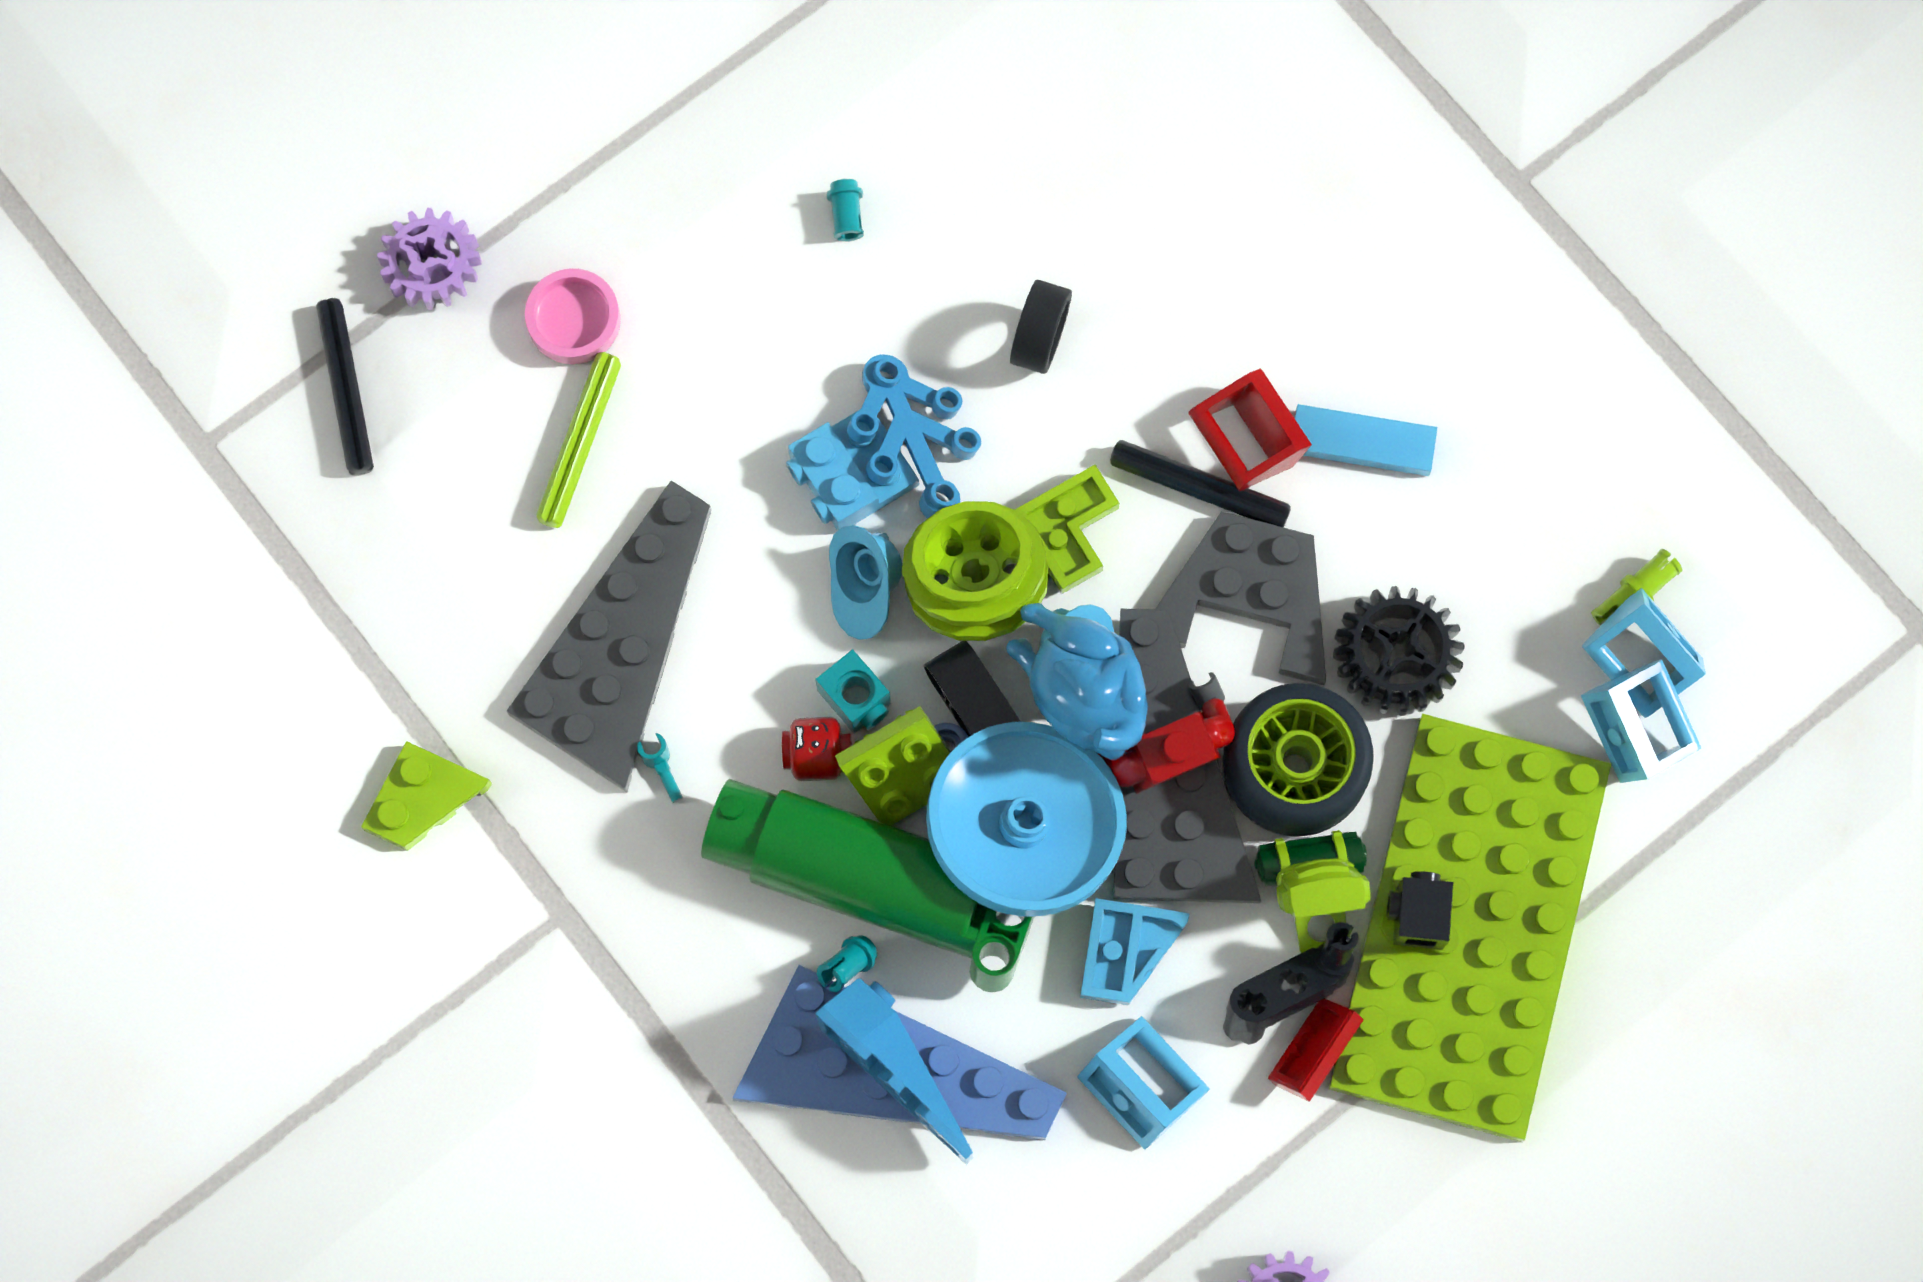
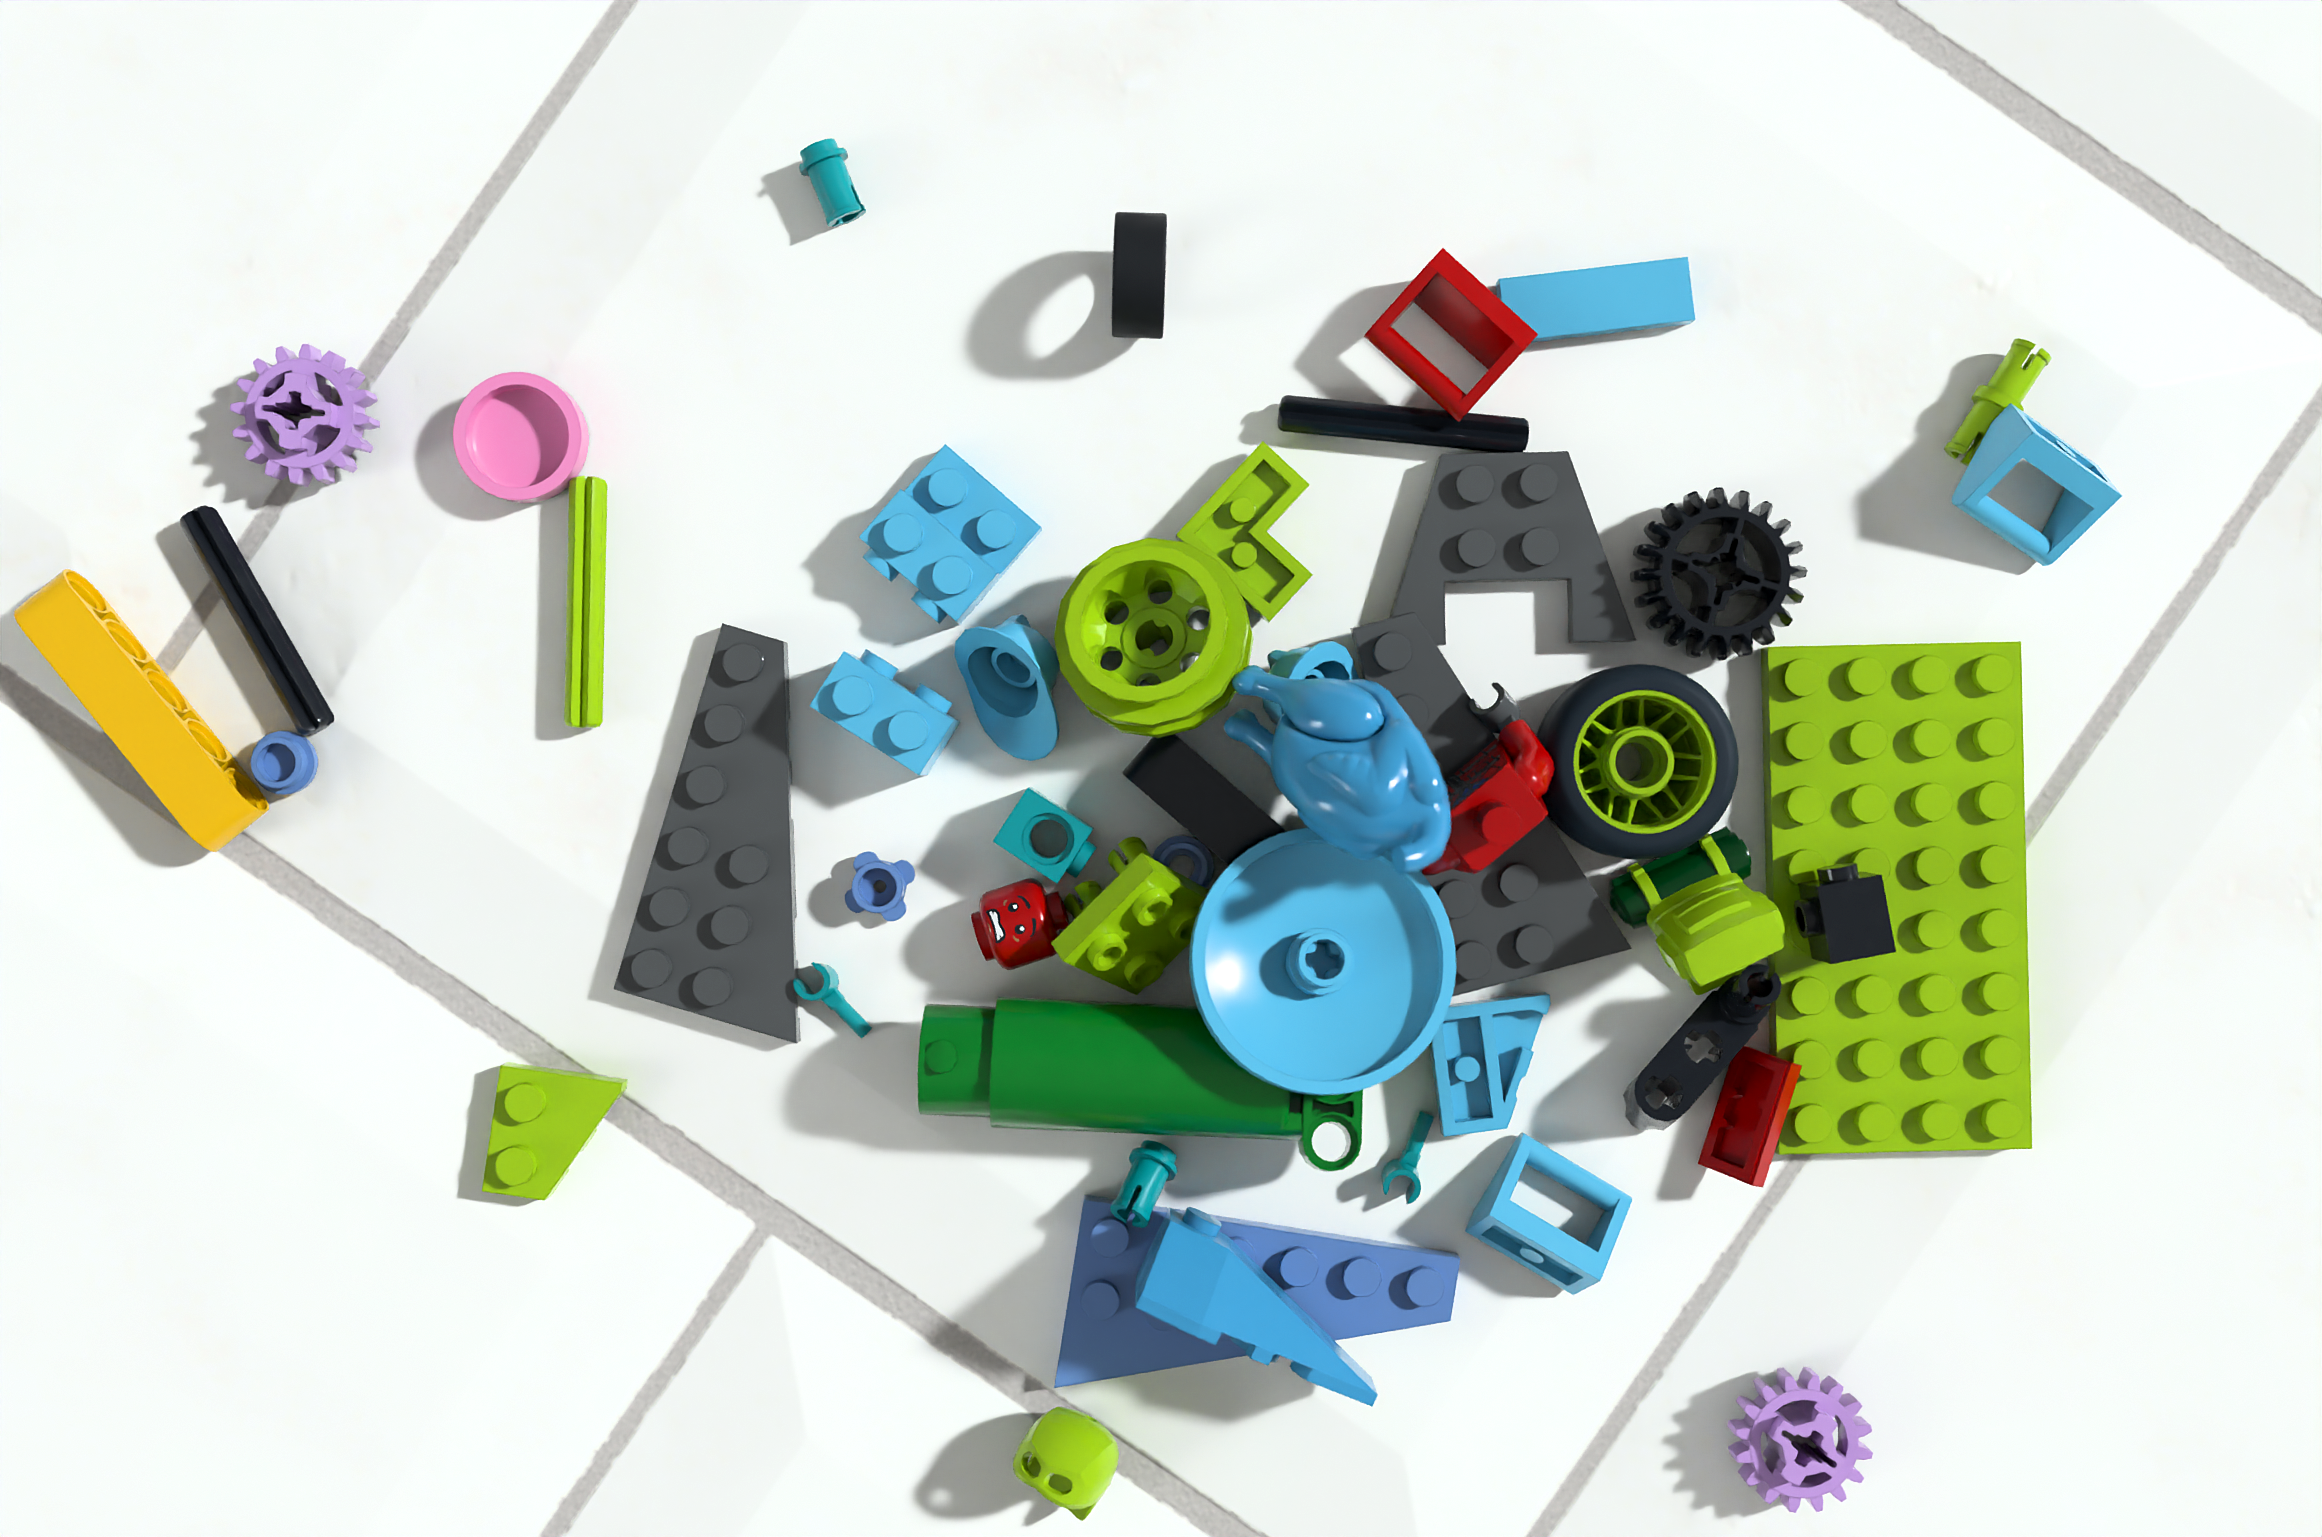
camera: 20 degrees left, 15 degrees up
dark azure plant [847,354,981,519] -> none
medium azure tile [1581,659,1701,783] -> none
none -> yellow beam [14,569,269,852]
none -> medium blue plate [251,731,318,795]
none -> medium azure brick [809,649,960,775]
none -> medium blue plate [845,851,915,921]
none -> lime helmet [1013,1406,1119,1521]
none -> teal hand [1381,1111,1434,1204]

